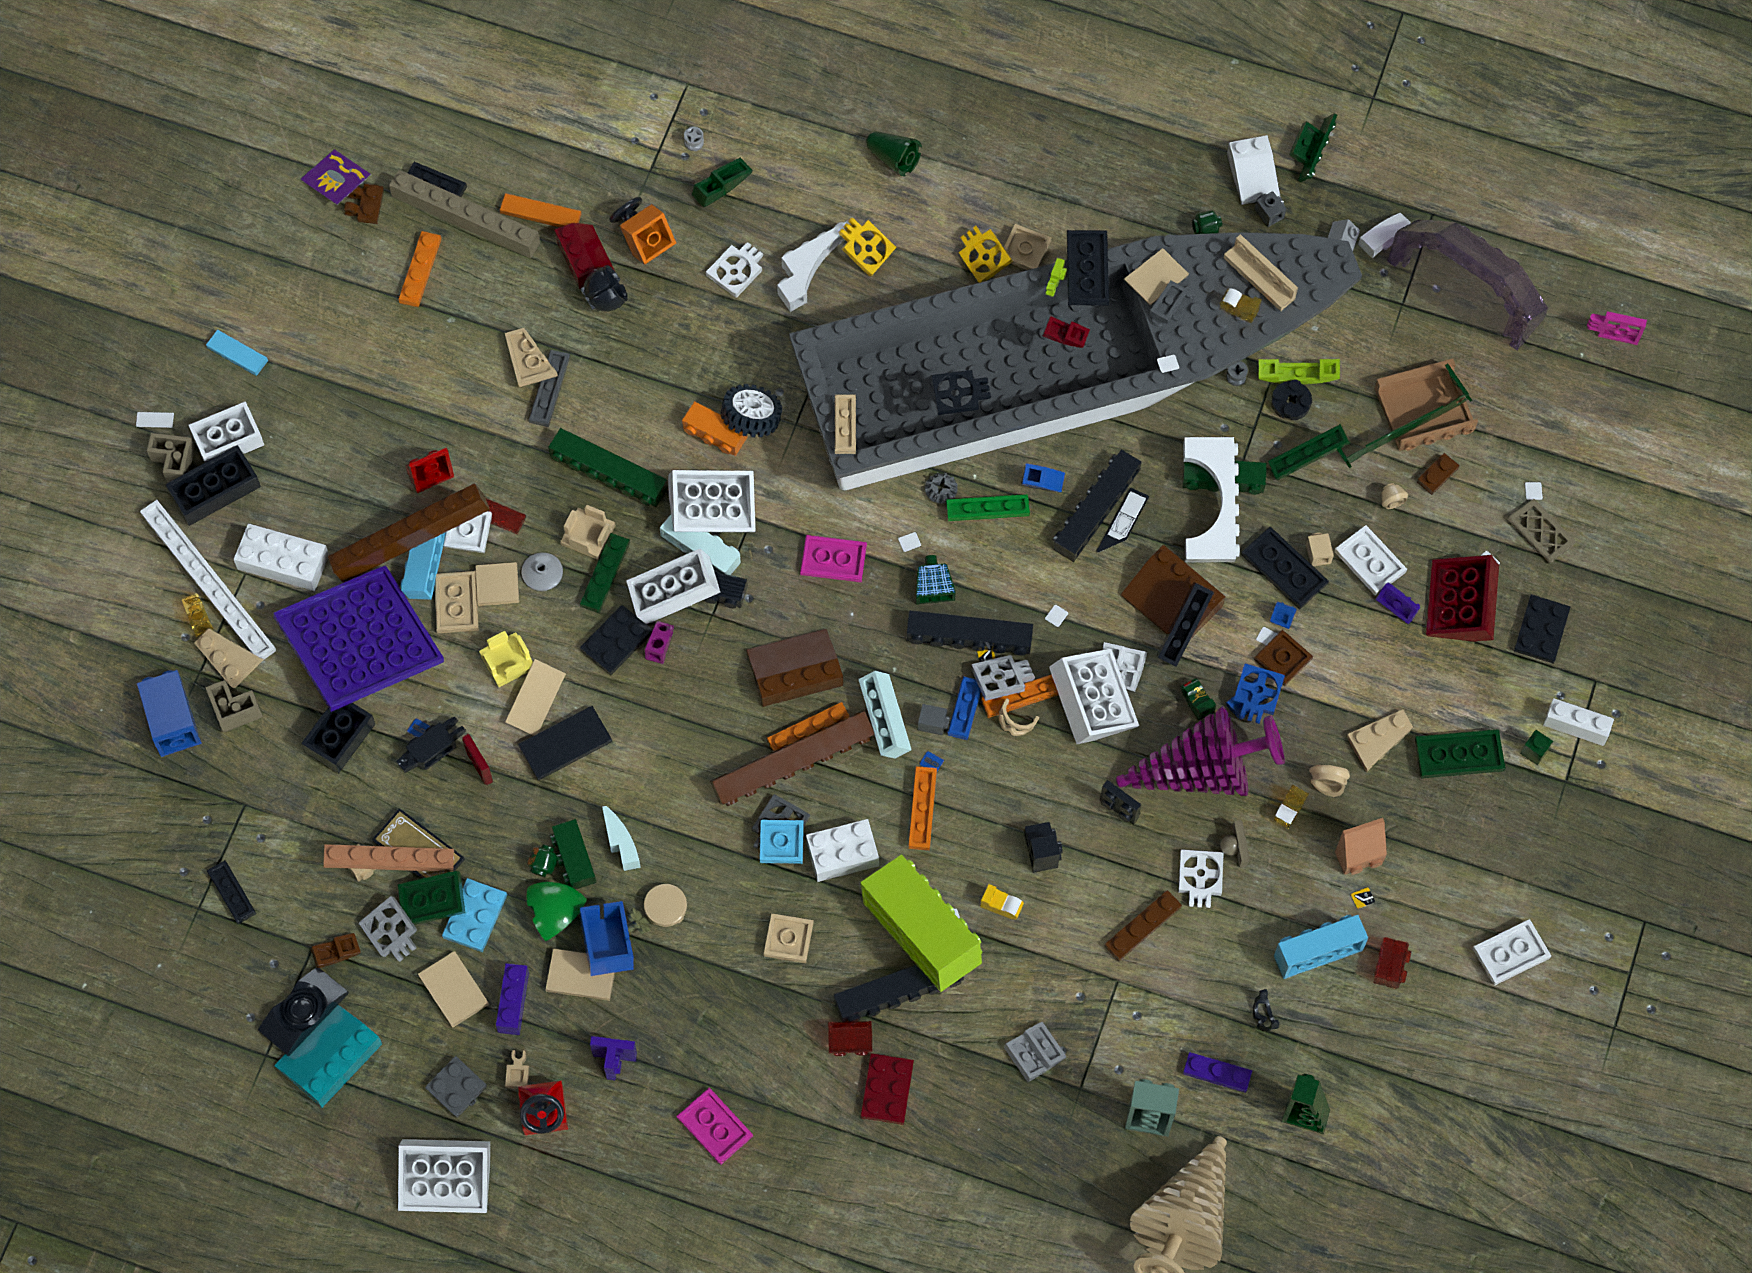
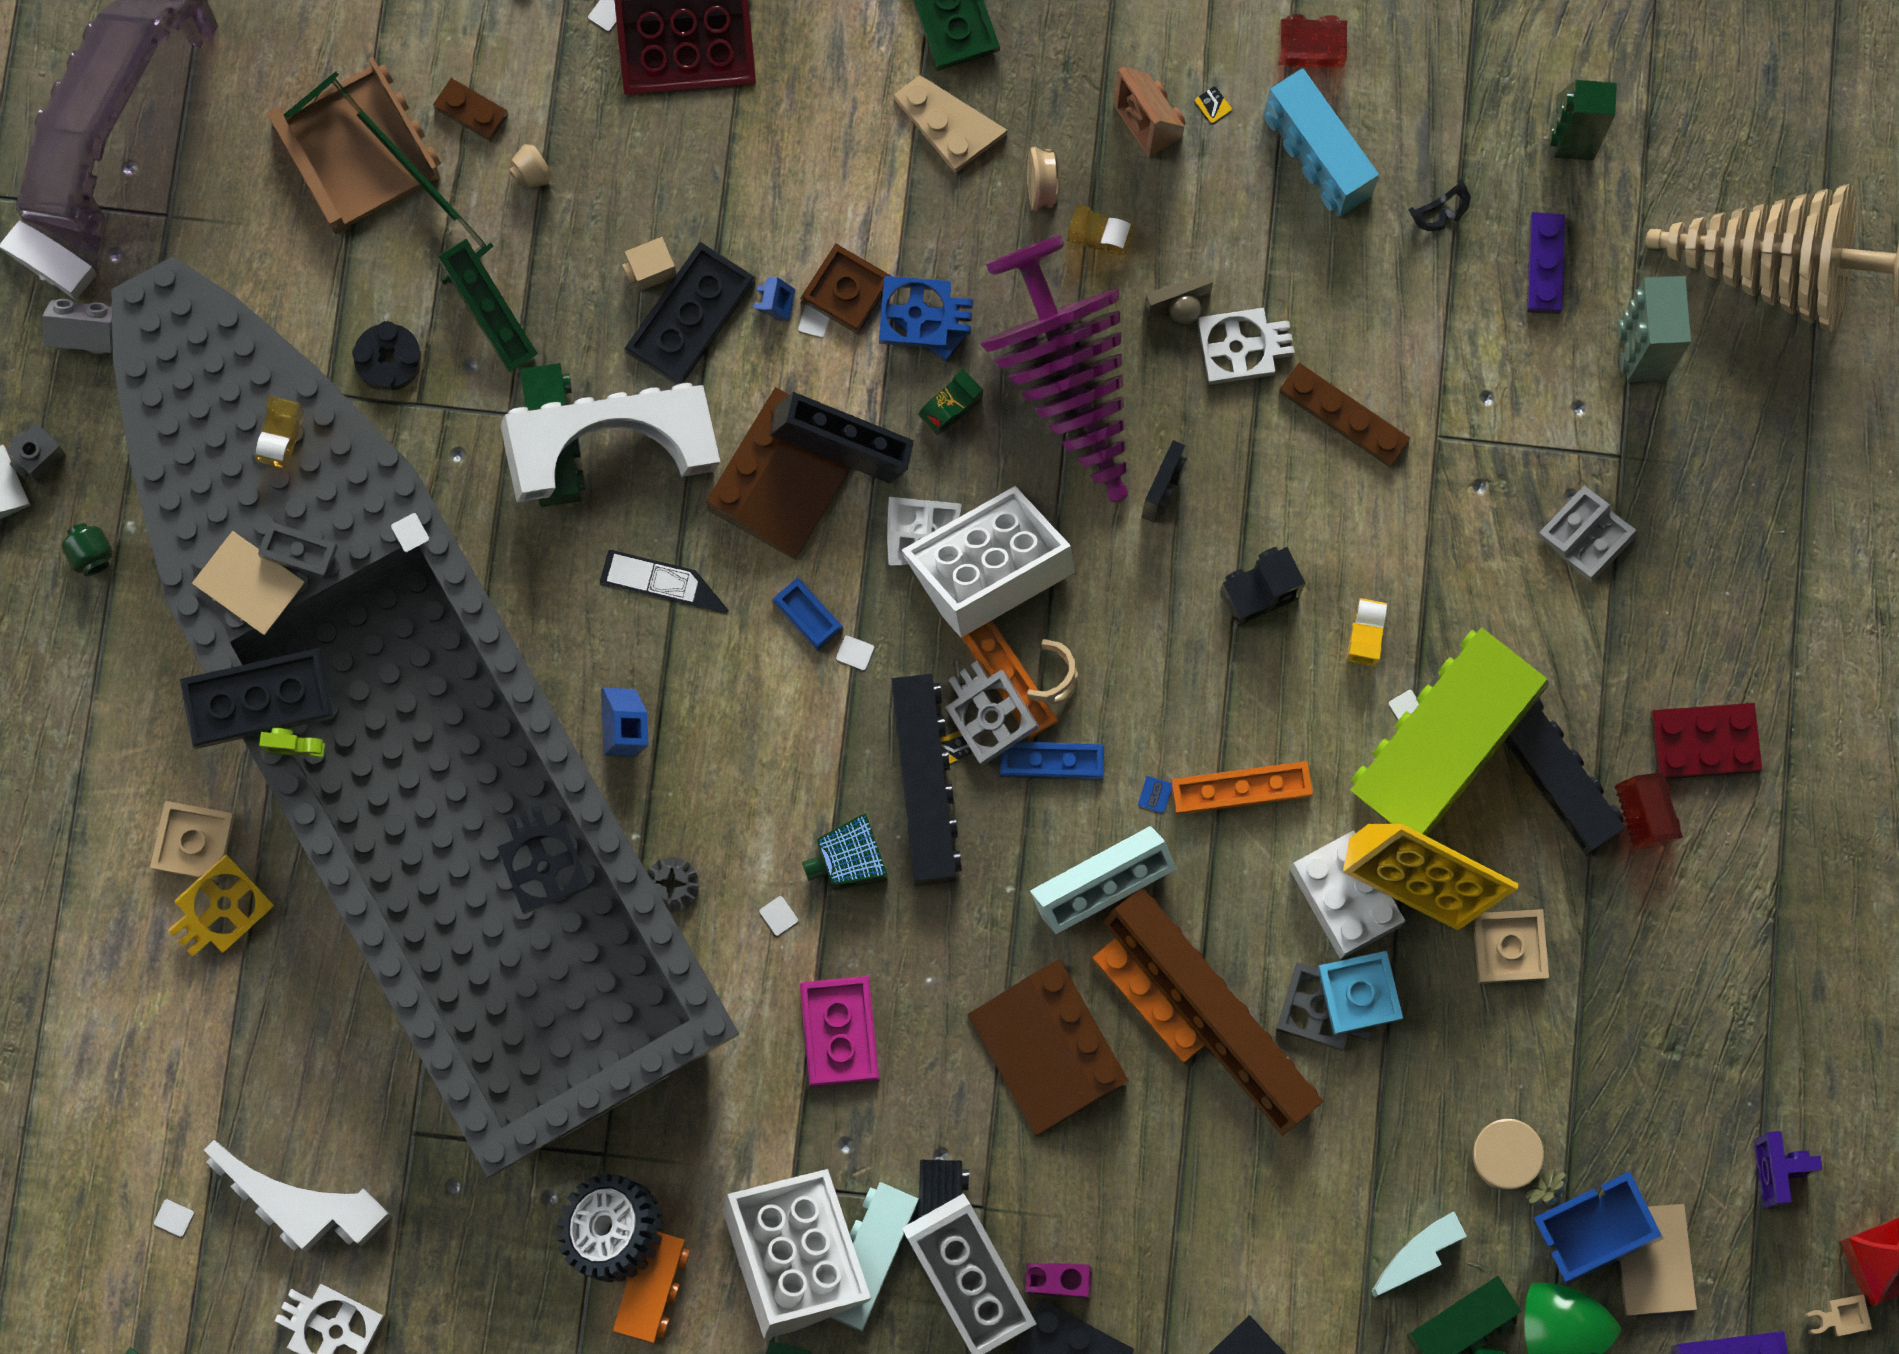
camera: 105 degrees left, 10 degrees up
dark pink tile [677,1088,753,1165] -> none
tan tile [835,395,856,454] -> none
yellow piece [838,218,897,277] -> none
dark green cone [866,131,922,177] -> none
dark grey brick [918,704,950,735] -> none
green plate [946,494,1030,522] -> none
dark red slope [1042,316,1090,348] -> none
black brick [1053,449,1142,562] -> none
tan fence [1224,234,1298,311] -> none
lime slope [1259,359,1340,384] -> none
white plate [1334,525,1407,596] -> none
dark purple plate [1376,582,1421,624] -> none
none -> white sticker [154,1199,194,1237]
none -> blue tile [772,577,843,651]
none -> yellow slope [1343,824,1518,930]

